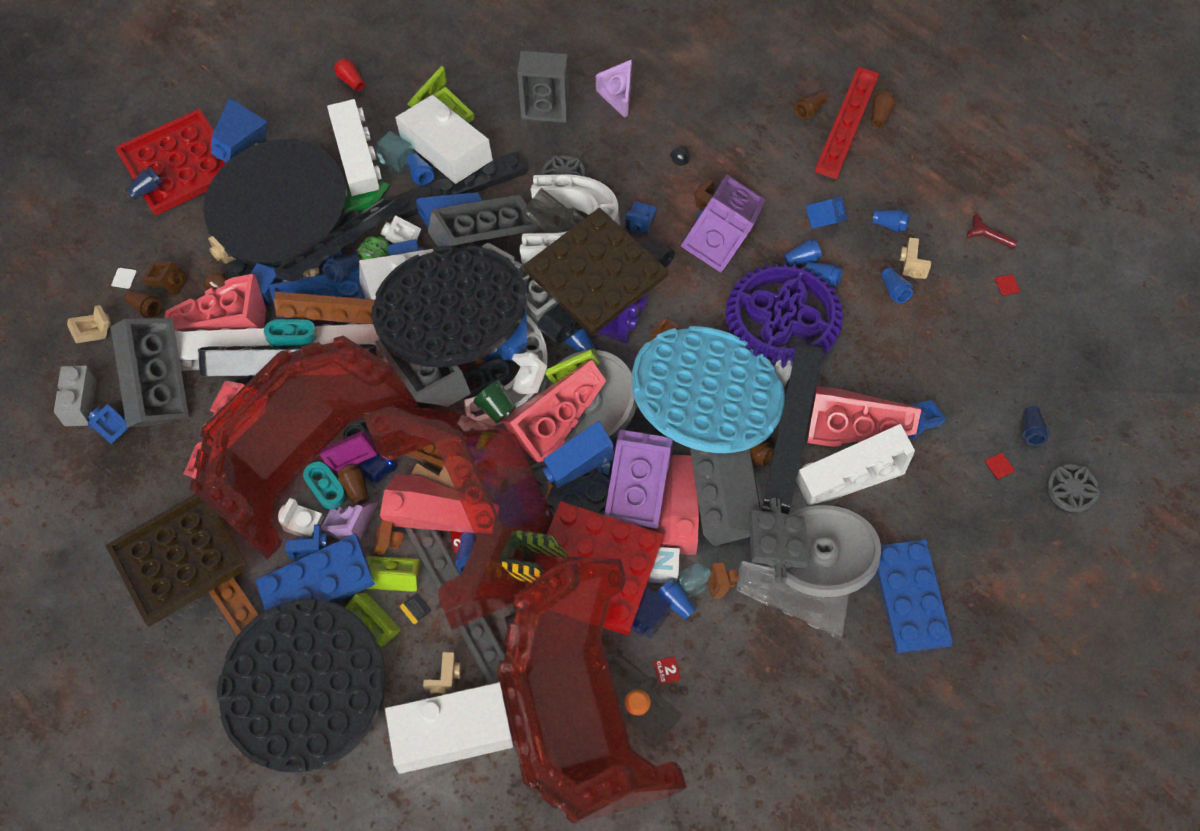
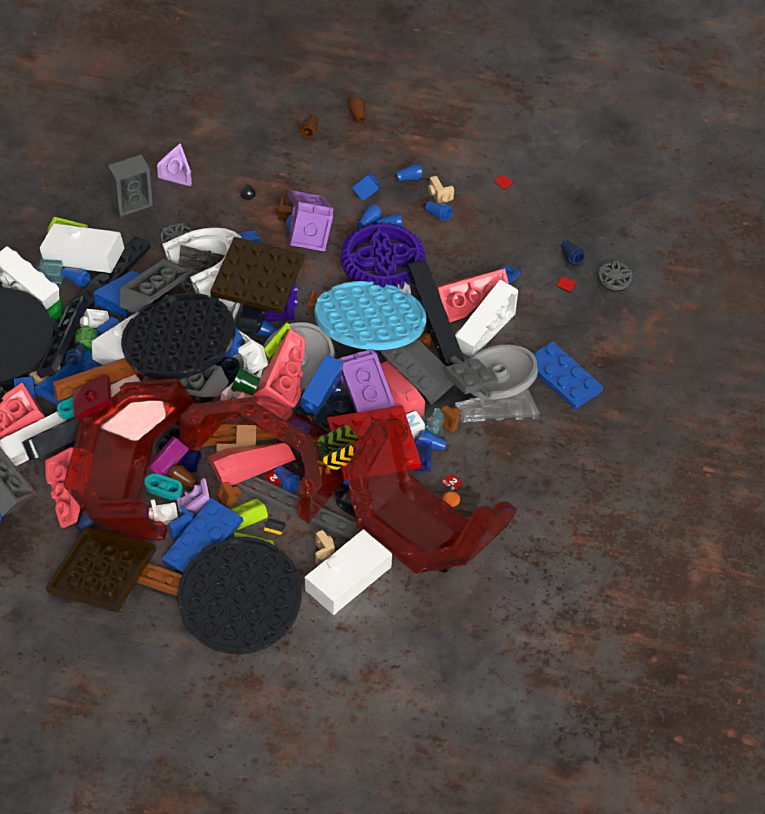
camera: 35 degrees left, 10 degrees down
lime slope [408,66,447,107] -> none
red plate [815,67,879,179] -> none
dark red piece [966,213,1017,249] -> none
none -> dark red plate [73,374,112,420]

